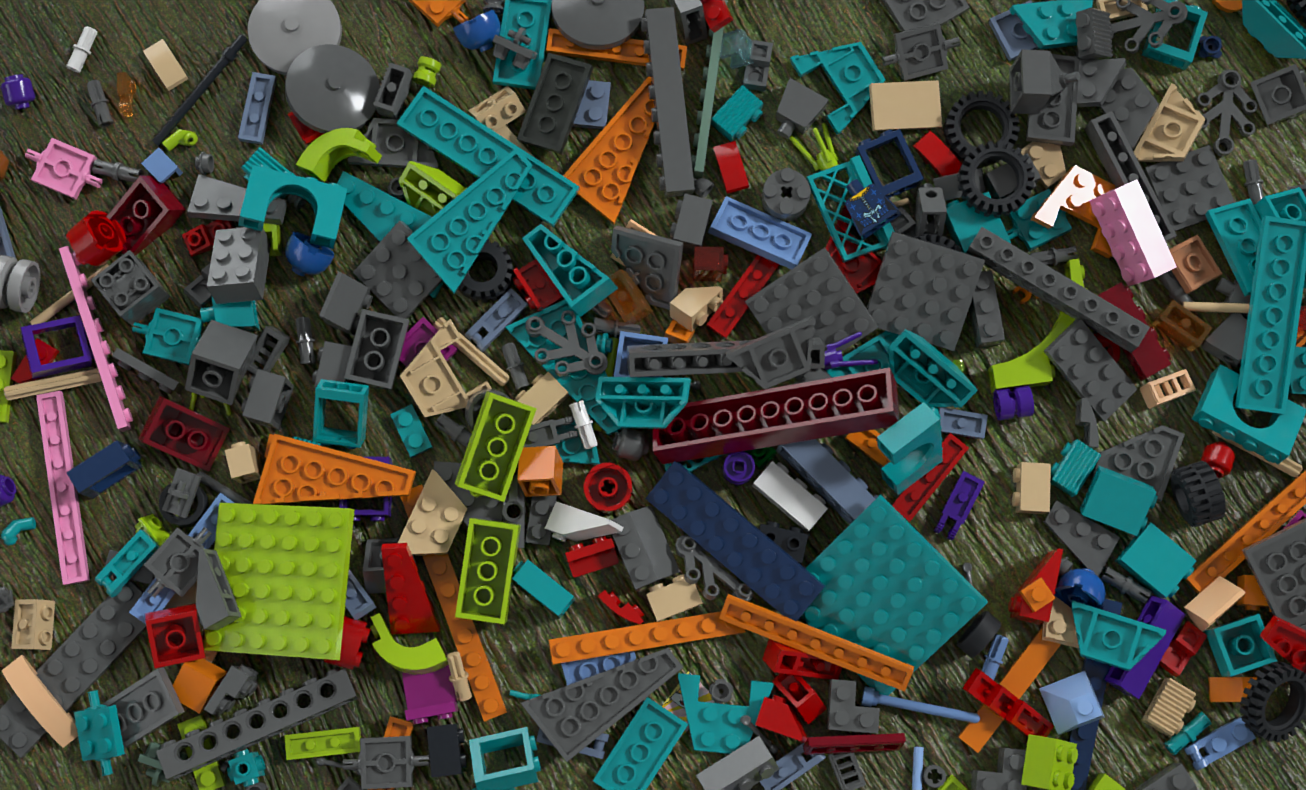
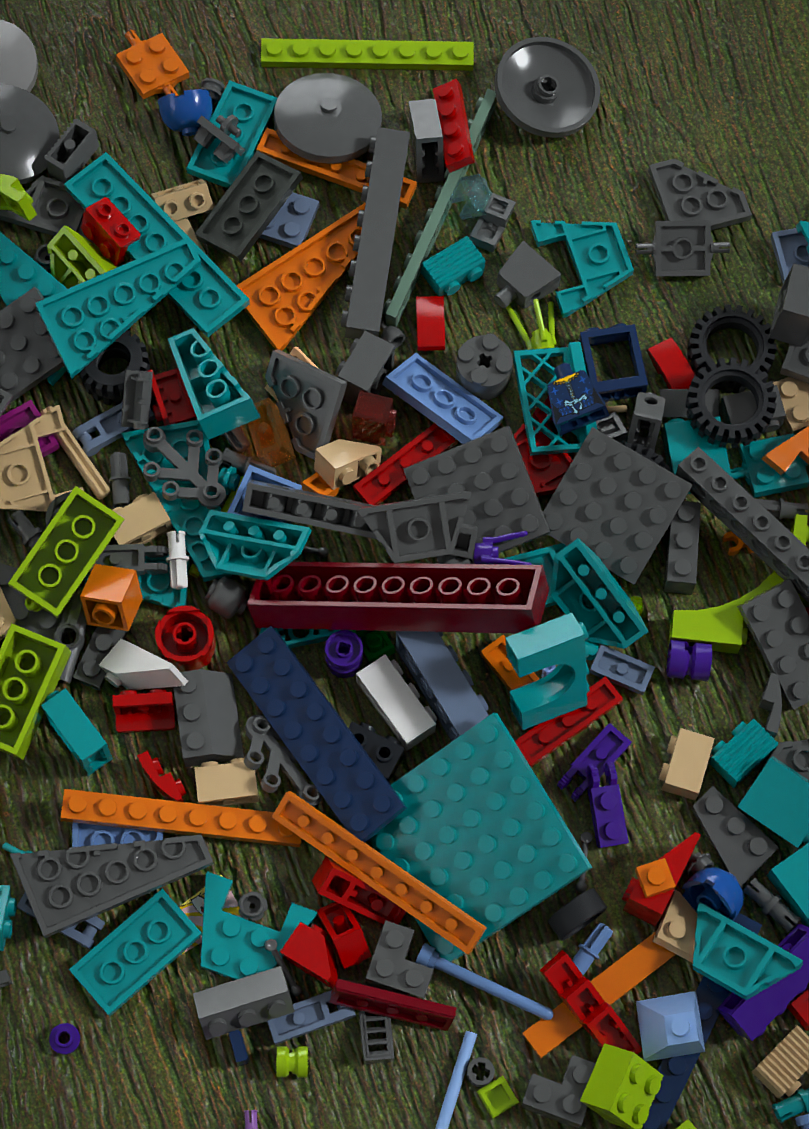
camera: 15 degrees right, 10 degrees down
lime wheel [412,56,442,88] -> none
tan tile [869,80,942,131] -> none
none -> red bracket [80,197,141,266]
none -> dark grey hinge [121,370,153,430]
none -> dark purple hinge [587,761,629,848]

